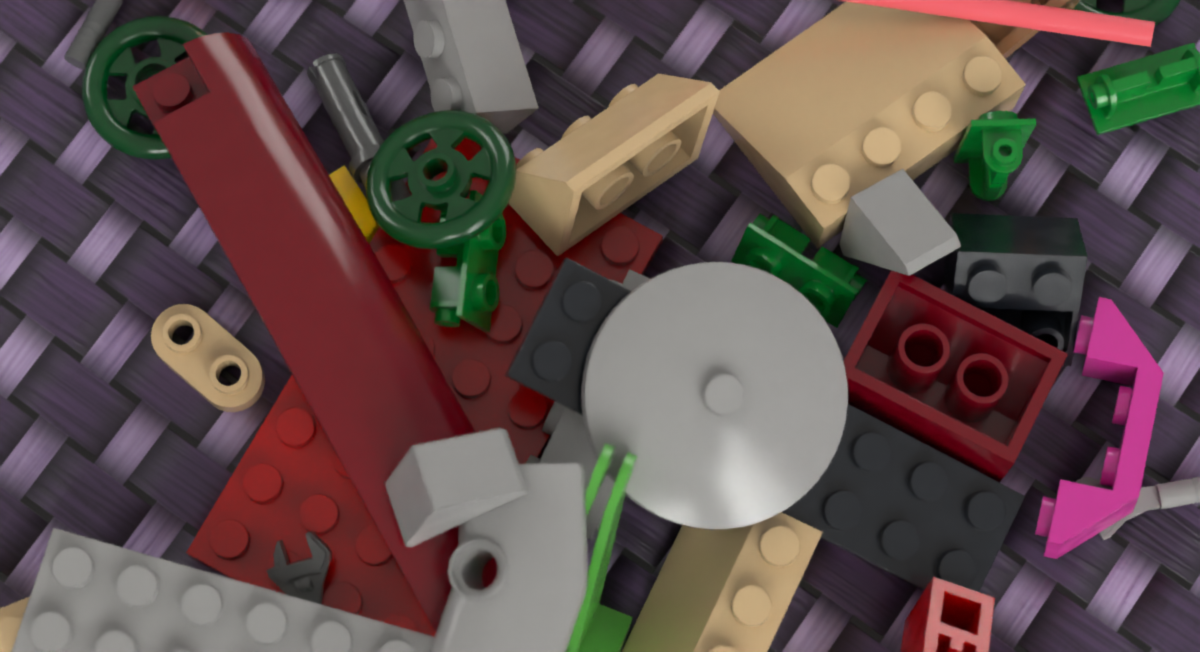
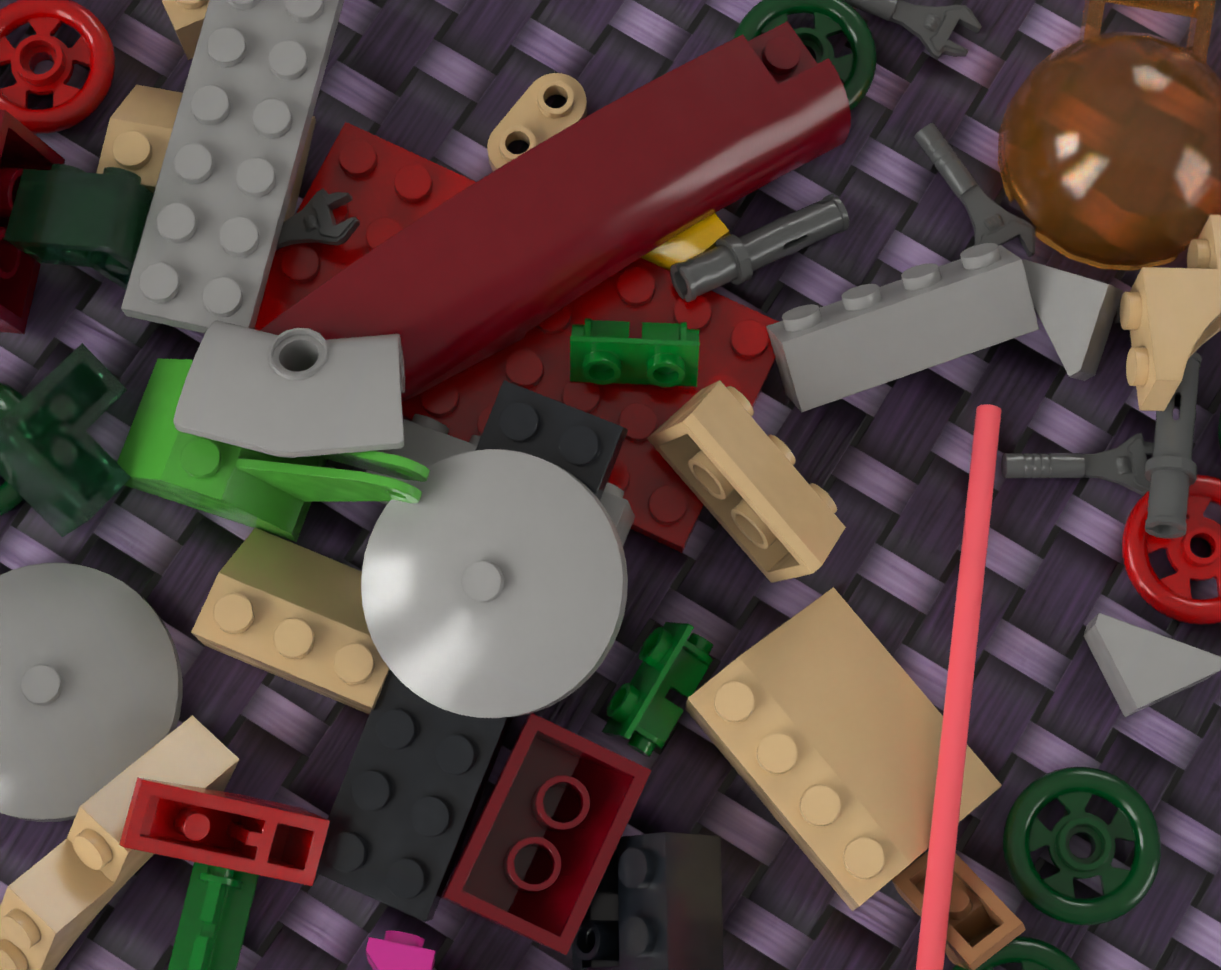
camera: 90 degrees right, 0 degrees up
dark green plate [366,110,516,249] -> none
light grey slope [385,428,528,547] -> none
light grey slope [839,169,961,276] -> none
green hinge [953,111,1036,201] -> none

